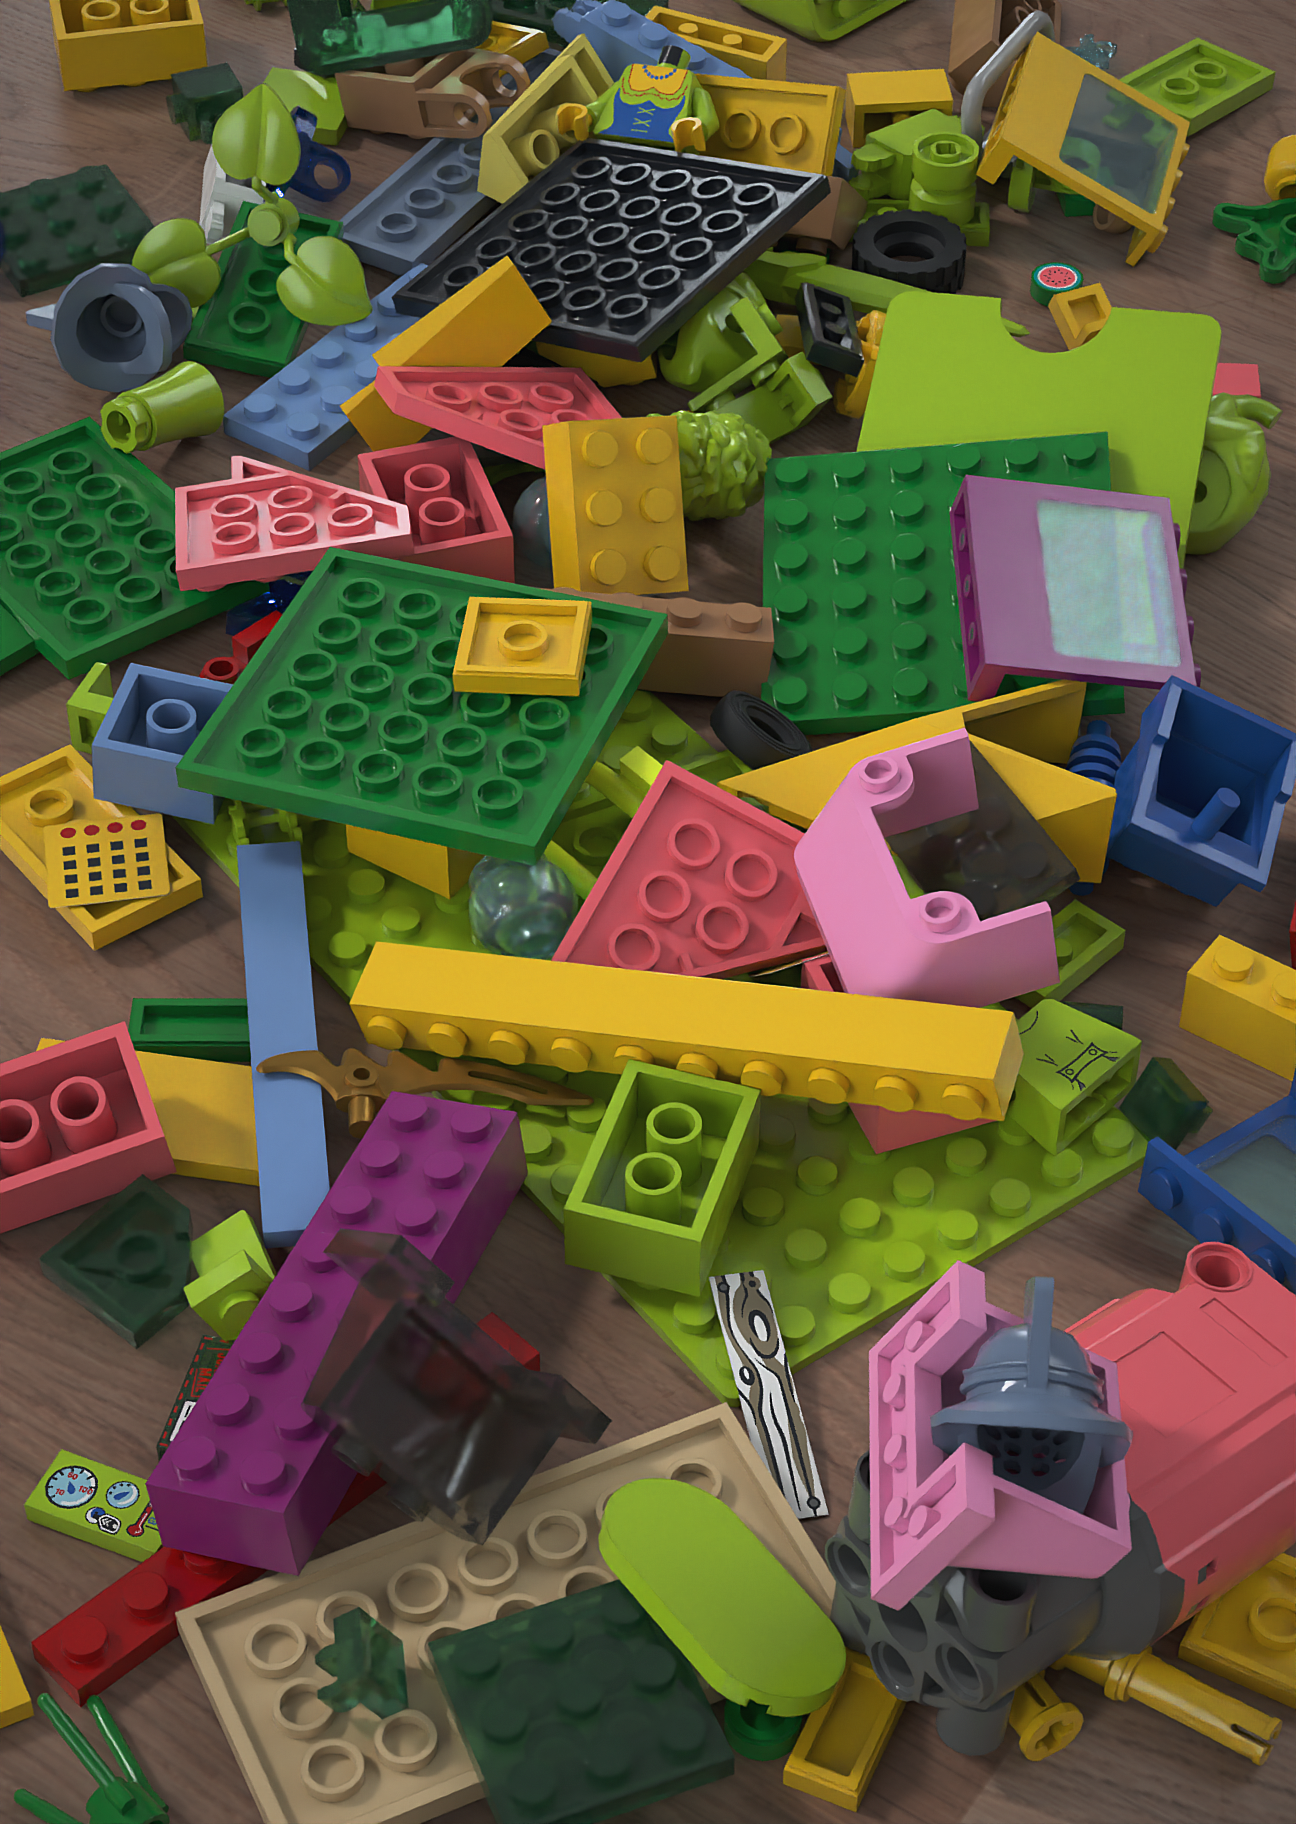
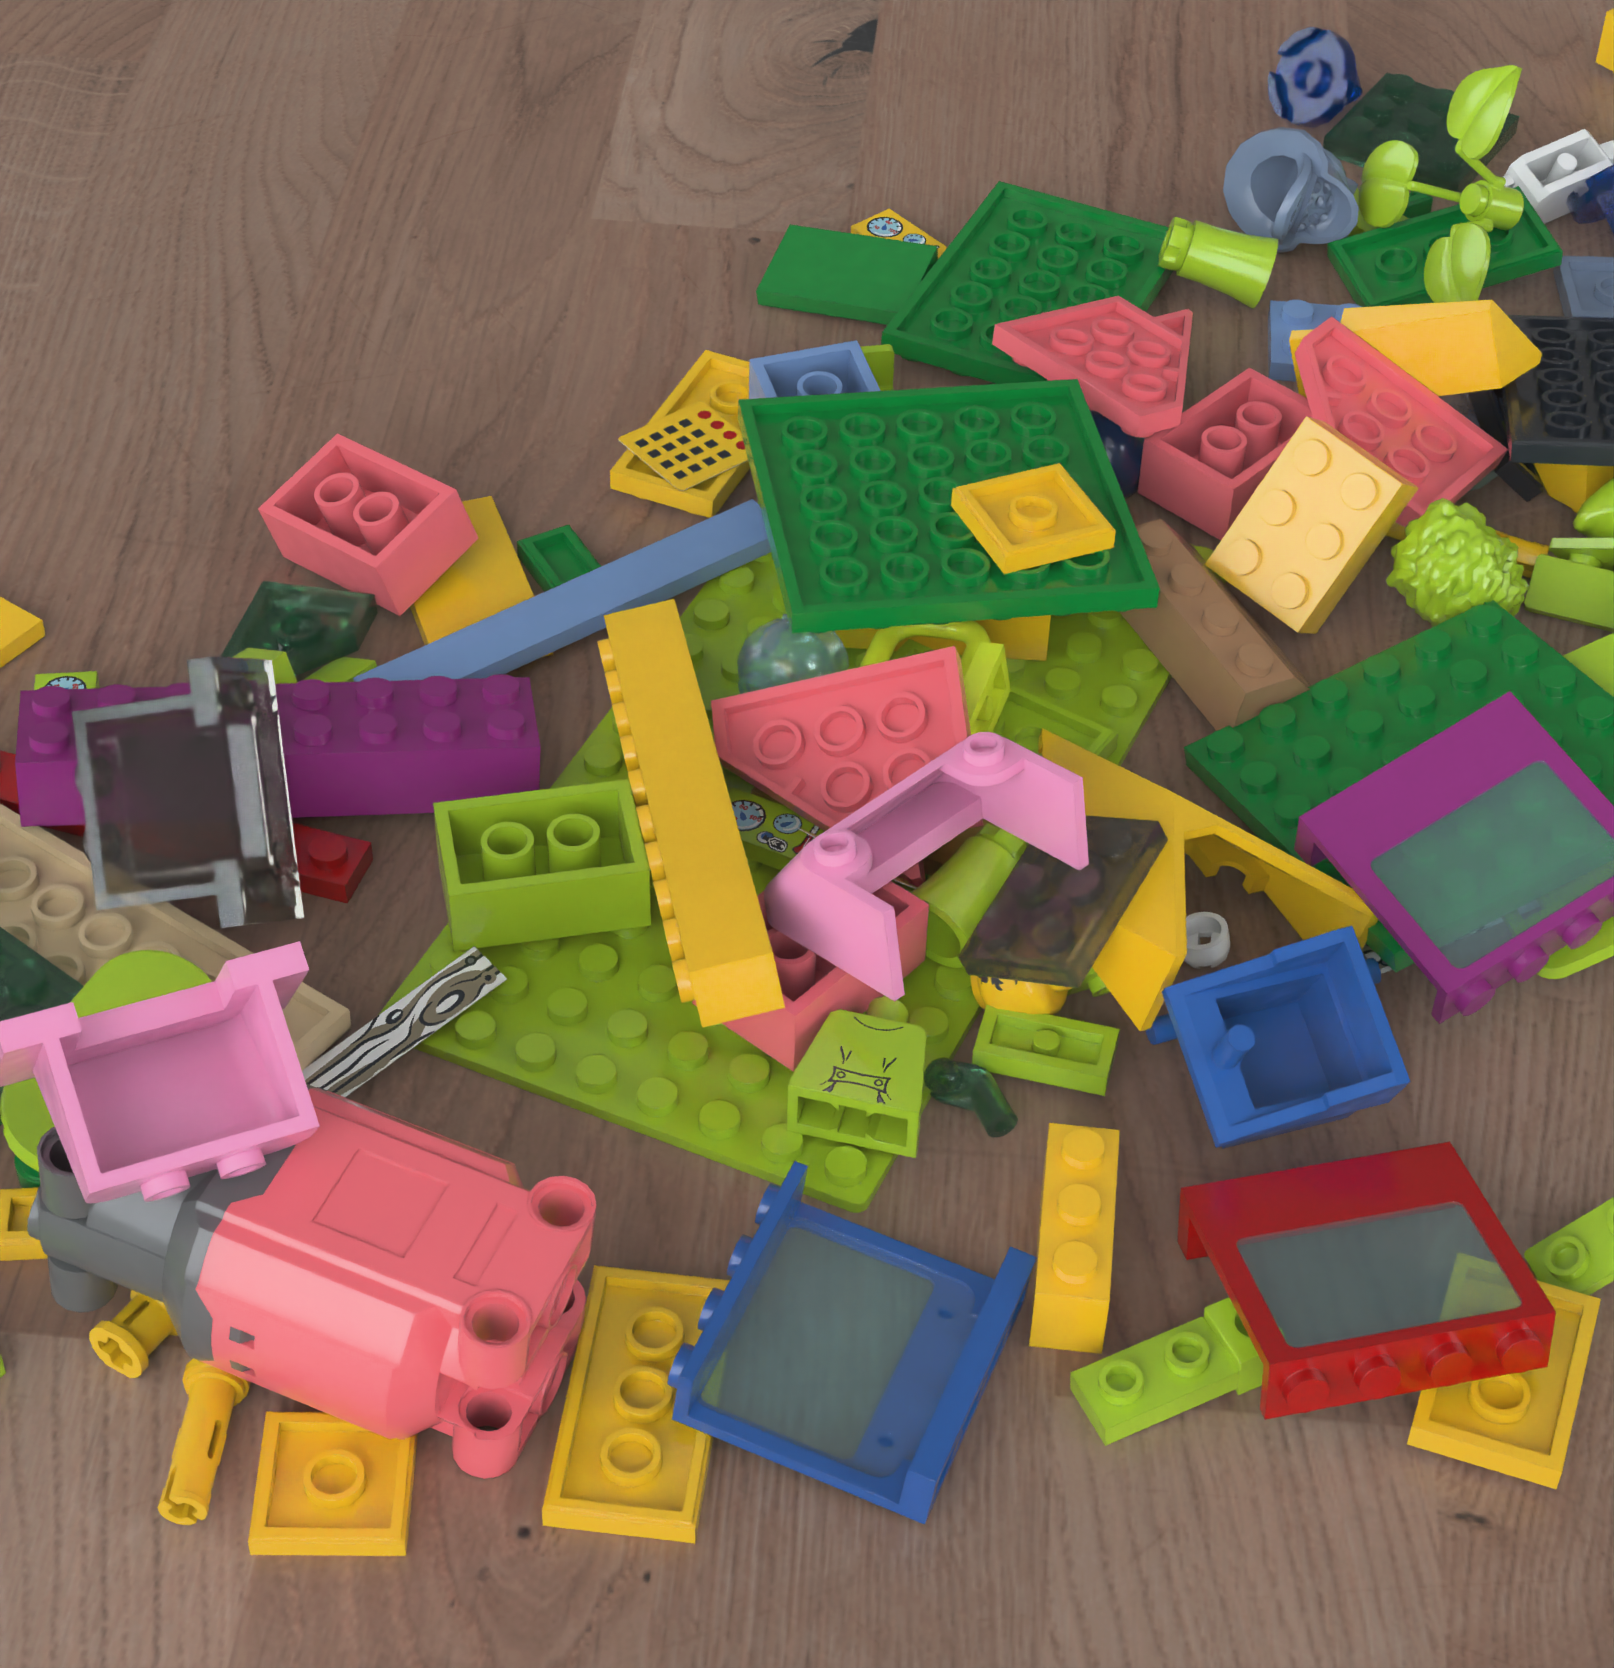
camera: 60 degrees right, 0 degrees up
pearl gold piece [256,1048,594,1139] -> none
black tyre [710,690,813,770] -> none
sand blue helmet [930,1276,1134,1514] -> none
clear green tile [1119,1057,1213,1150] -> none

